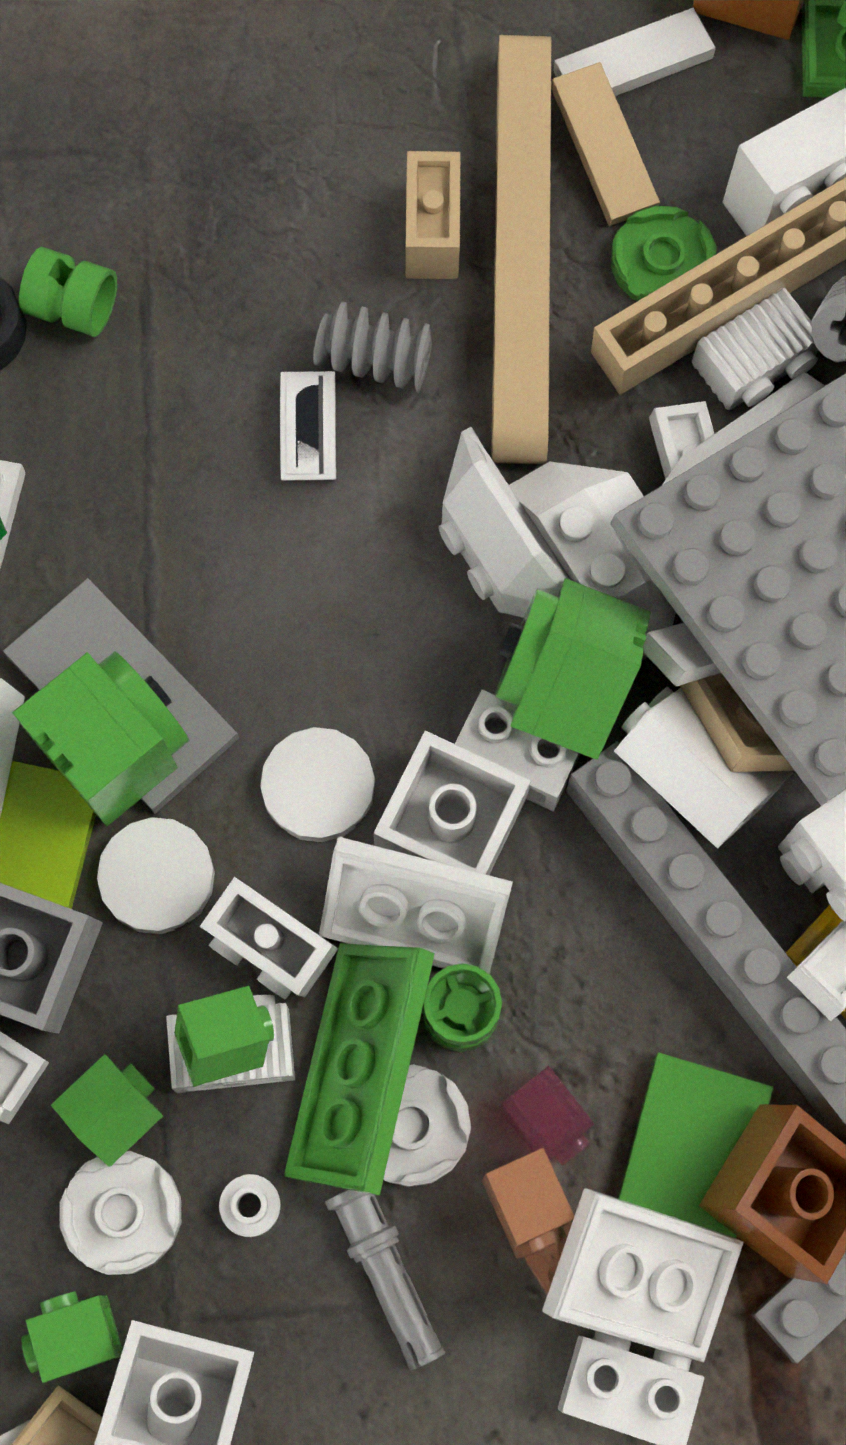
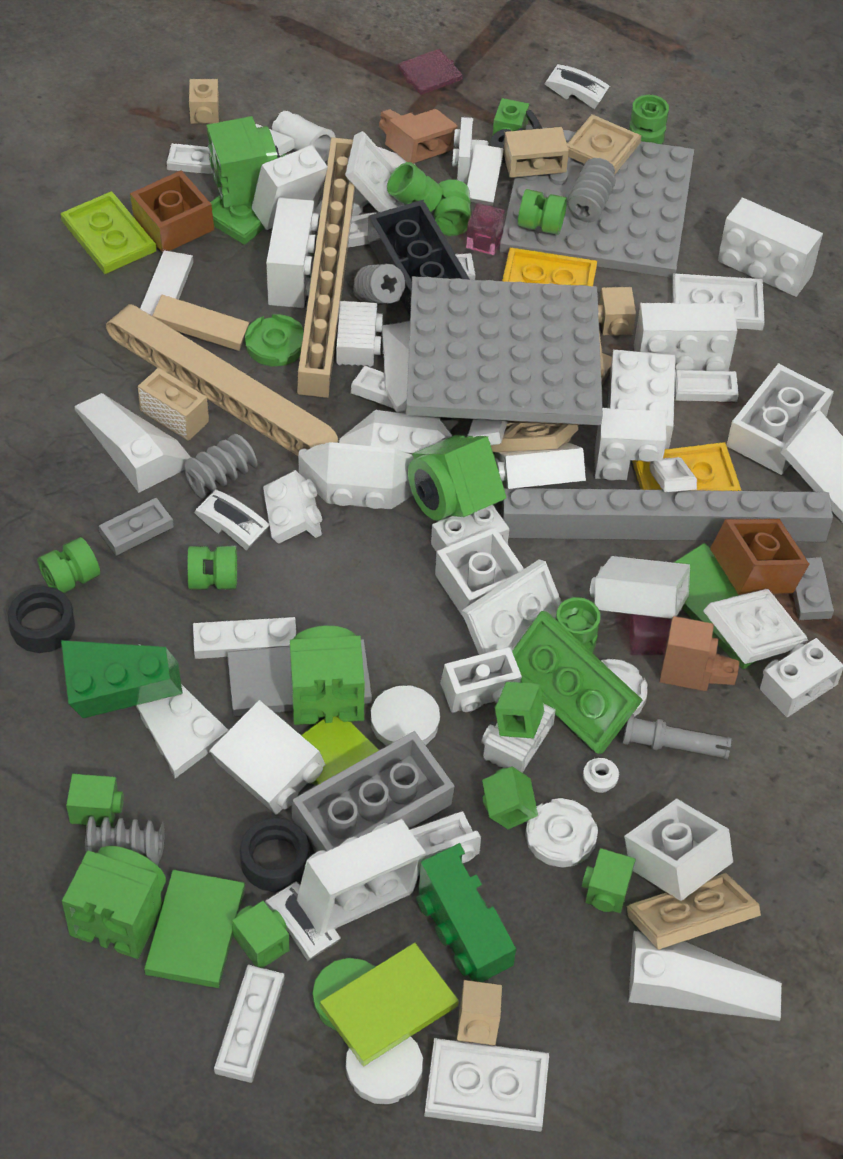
camera: 55 degrees left, 20 degrees down
white tile [260,727,375,842] -> none
none -> white wedge [74,393,191,492]
none -> light grey plate [99,498,174,556]
none -> bright green wheel [188,546,237,590]
none -> white plate [193,617,296,659]
none -> white bracket [263,470,322,543]
none -> white brick [590,556,690,618]

